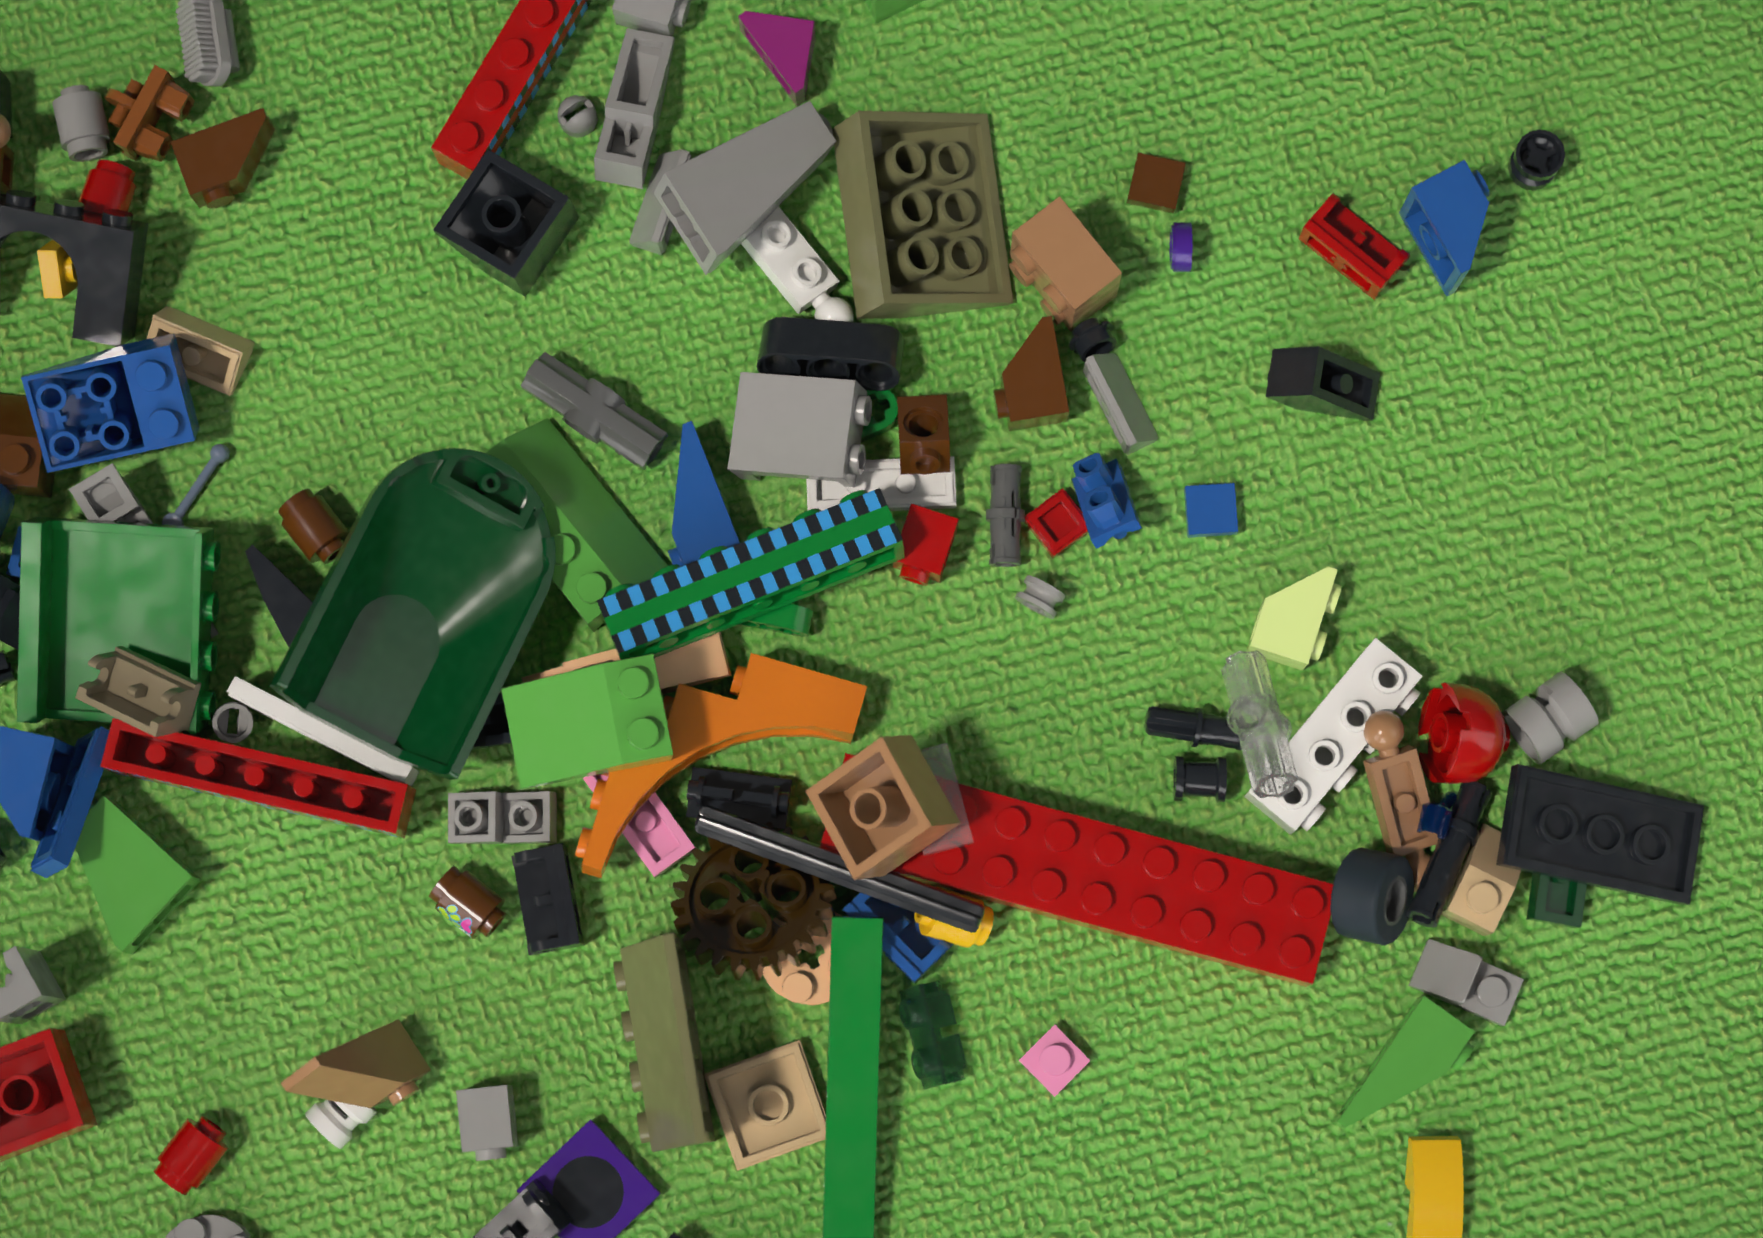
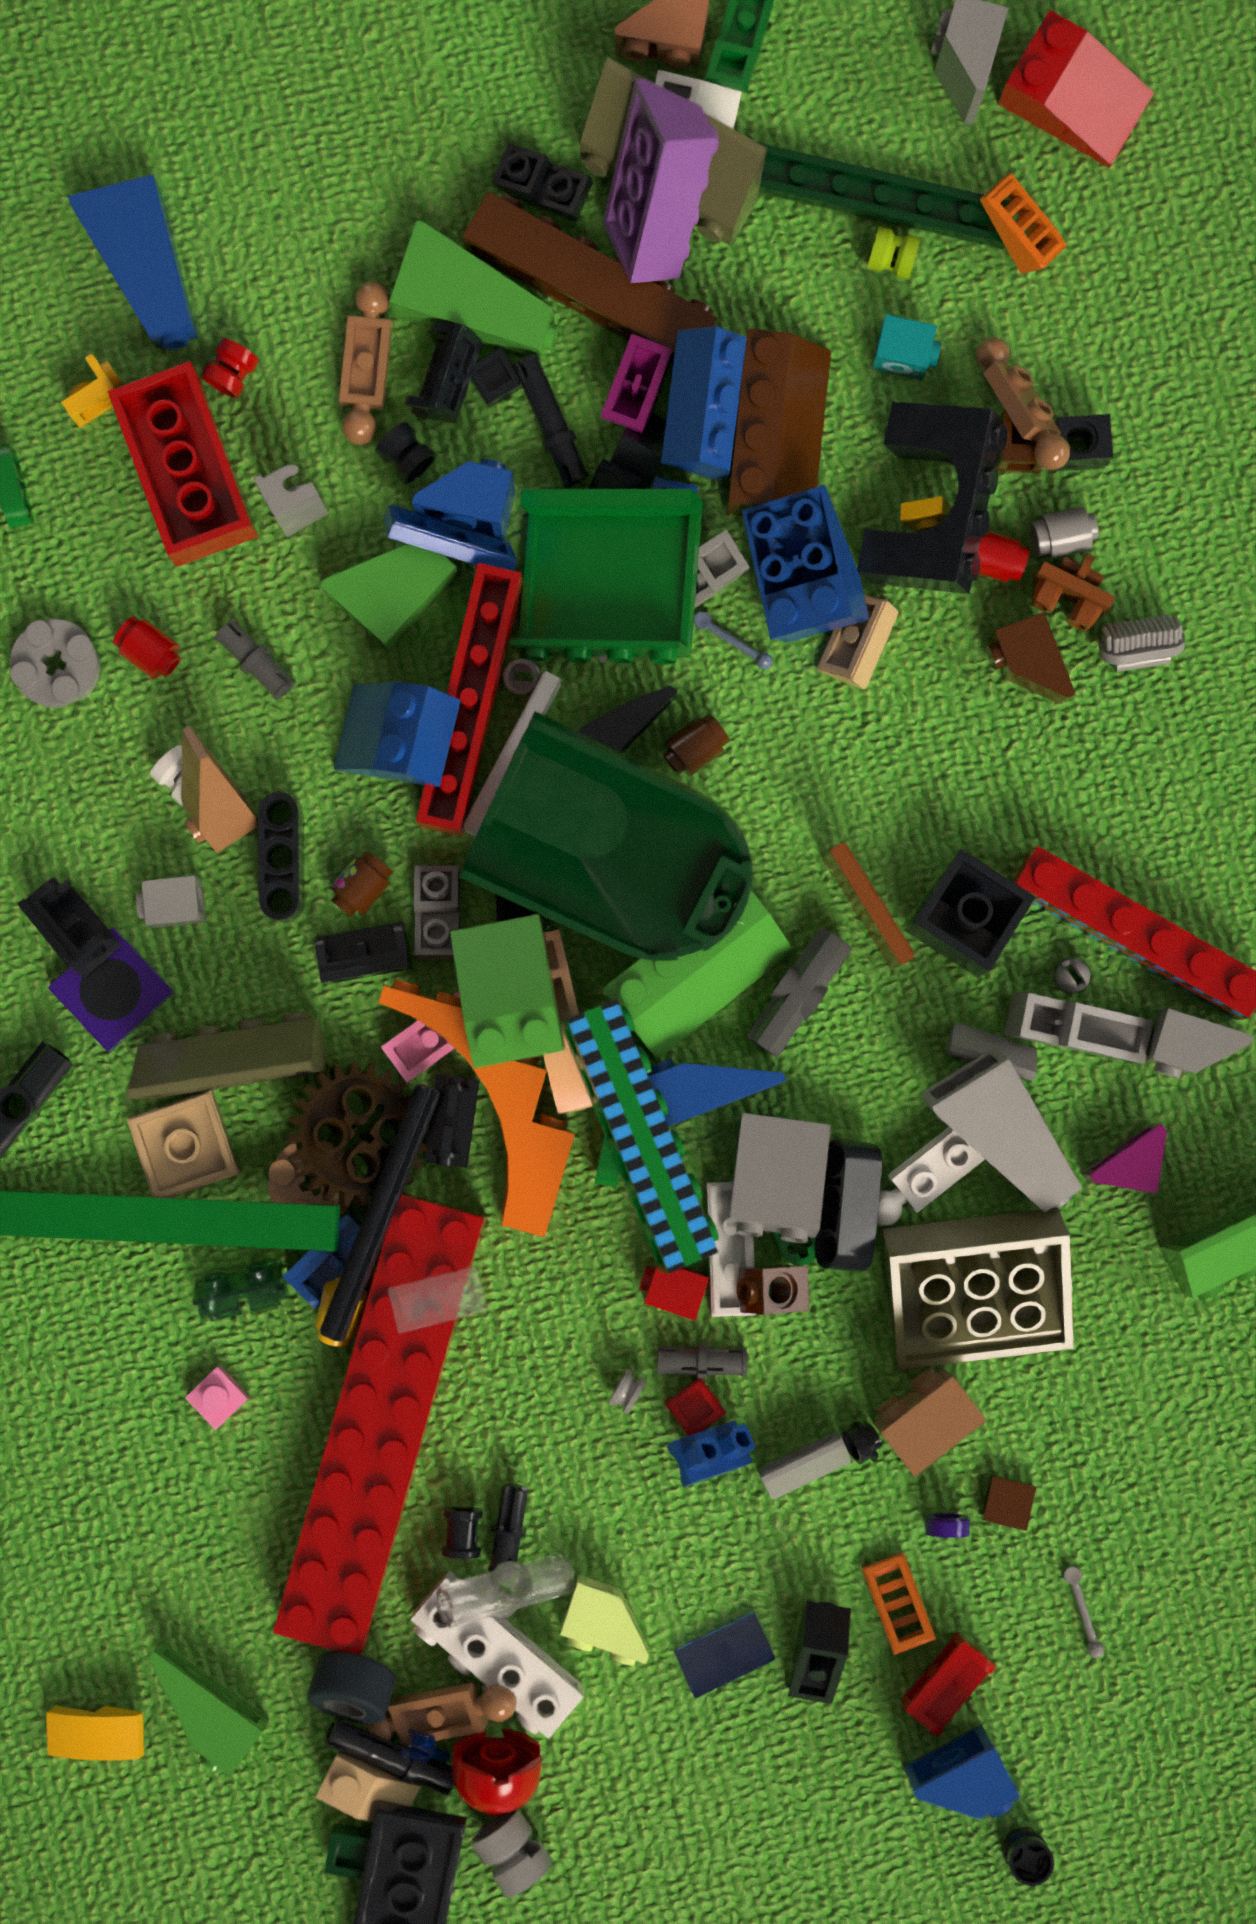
camera: 85 degrees right, 5 degrees up
dark tan hinge [76,646,201,737] -> none
medium nougat brick [806,735,960,880] -> none
reddish brown slope [993,316,1069,431] -> none
blue tile [1184,483,1238,538] -> none
light grey slope [1408,939,1524,1026] -> none
none -> dark grey pin [214,618,297,701]
none -> black beam [258,792,305,923]
none -> blue slope [333,682,461,787]
none -> slope [674,1612,775,1698]
none -> dark orange tile [822,842,915,970]
none -> orange slope [862,1552,937,1655]
none -> light grey hinge [1063,1566,1104,1658]

